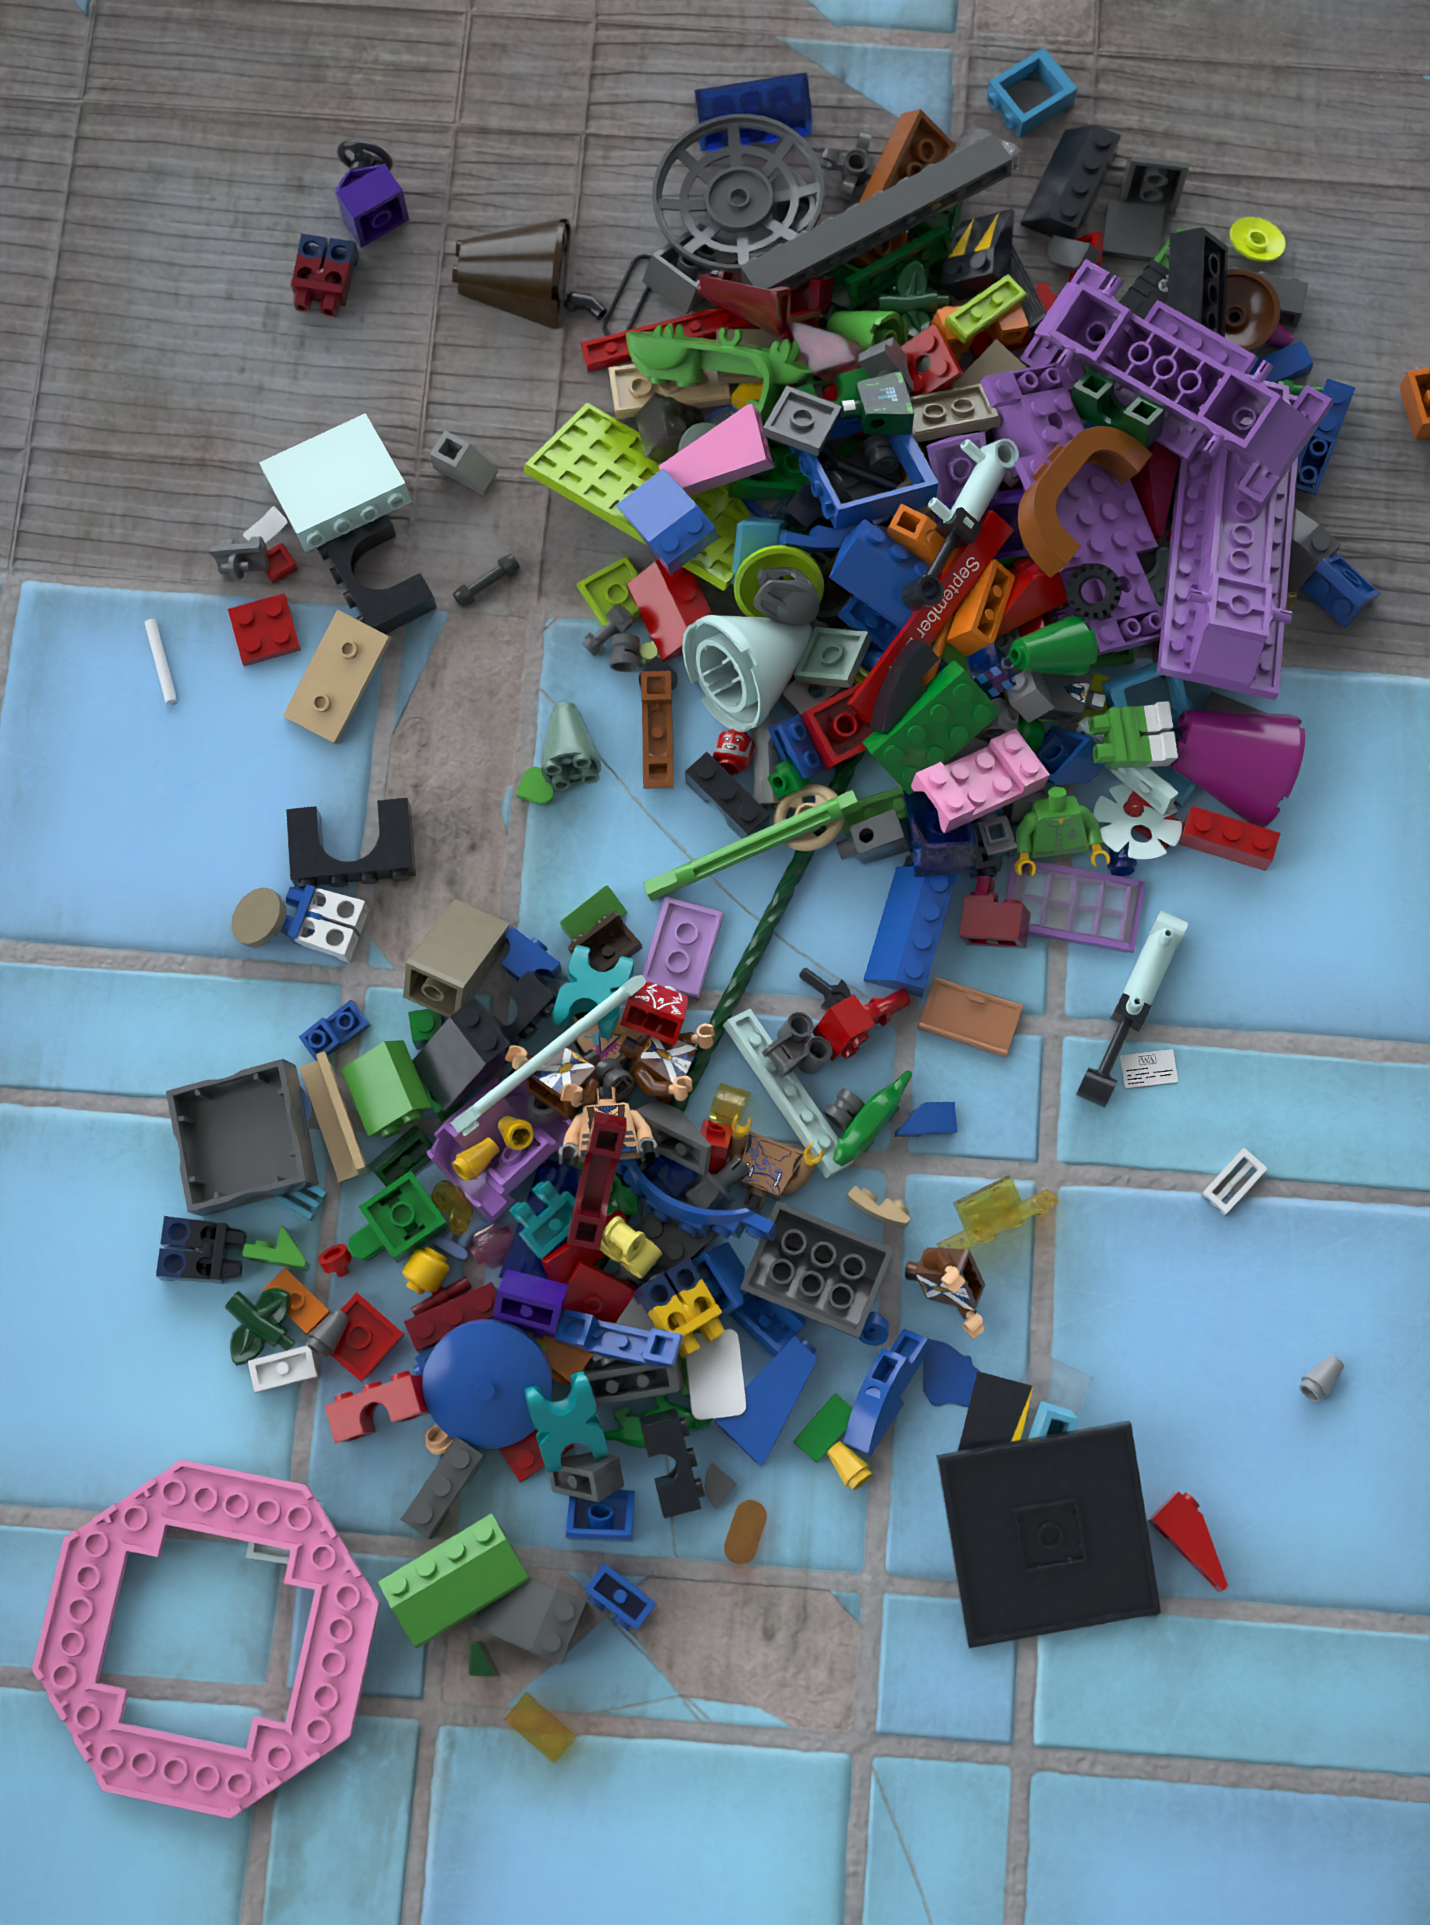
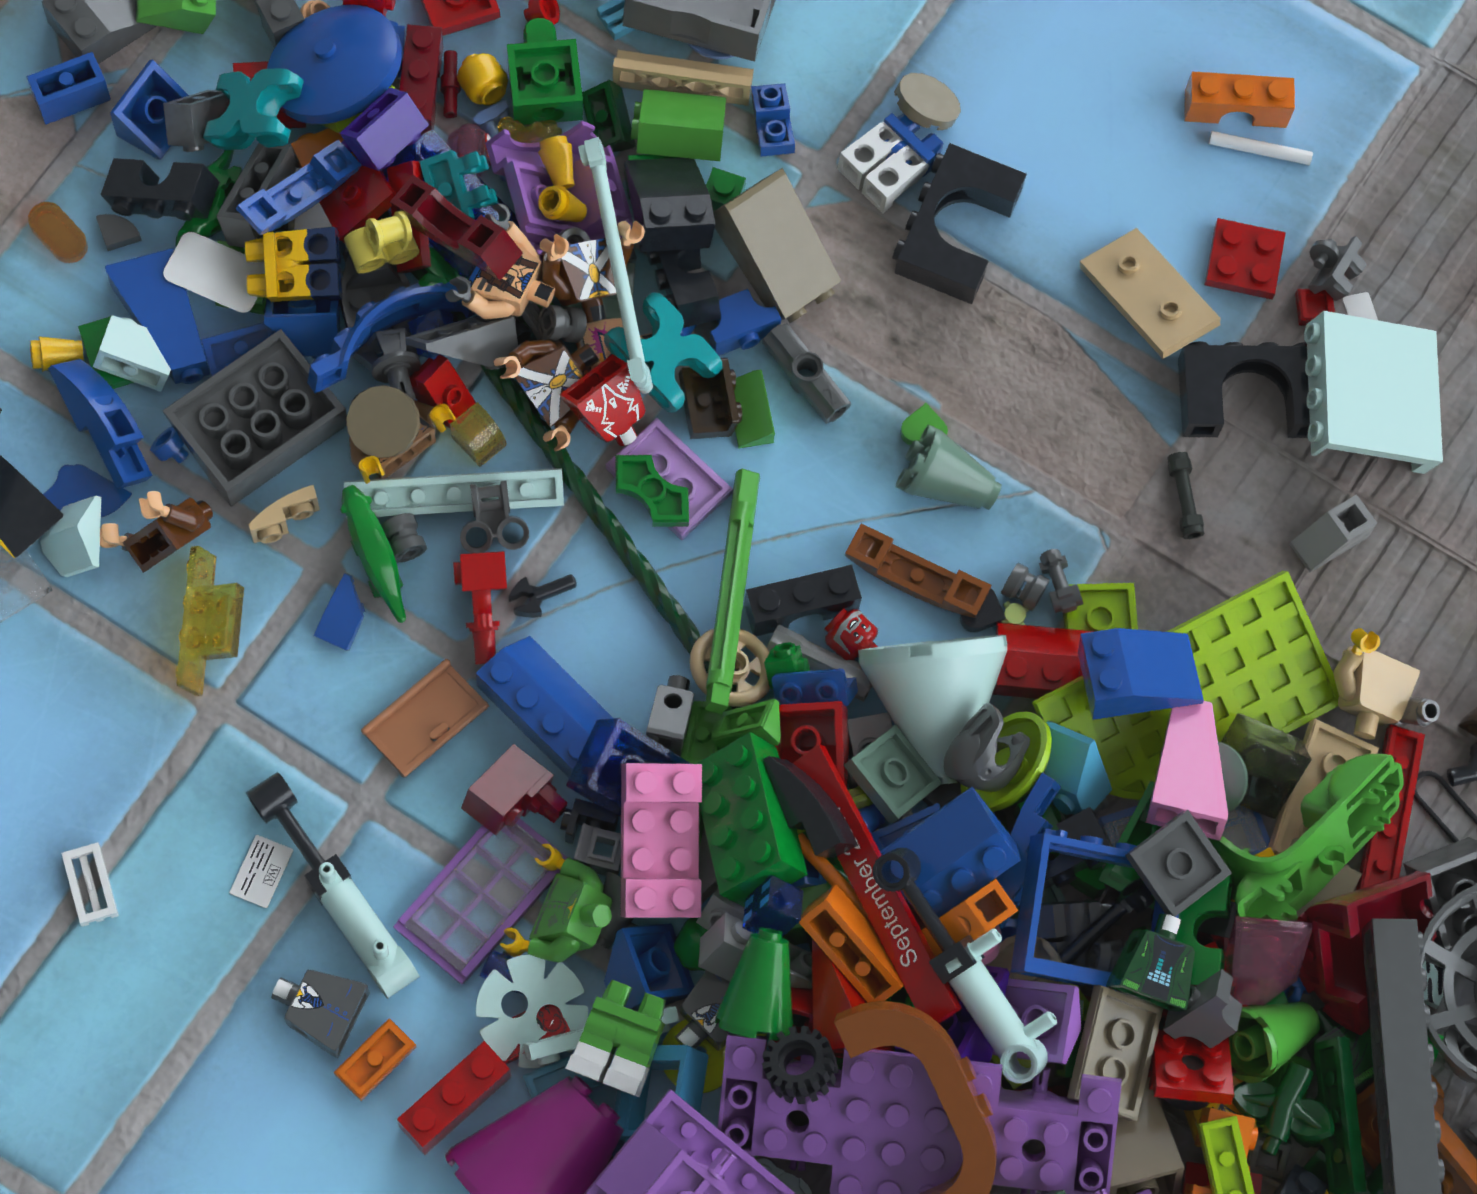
camera: 110 degrees right, 5 degrees down
none -> light aqua slope [40,496,101,577]
none -> light aqua slope [93,315,171,392]
none -> dark grey torso [271,970,370,1058]
none -> orange plate [334,1018,416,1101]
none -> dark tan tile [346,385,420,458]
none -> green tile [615,455,689,527]
none -> bright green slope [712,699,781,749]
none -> dark grey piece [762,323,851,424]
none -> orange arch [1185,71,1295,128]
none -> tan torso [1333,628,1440,740]

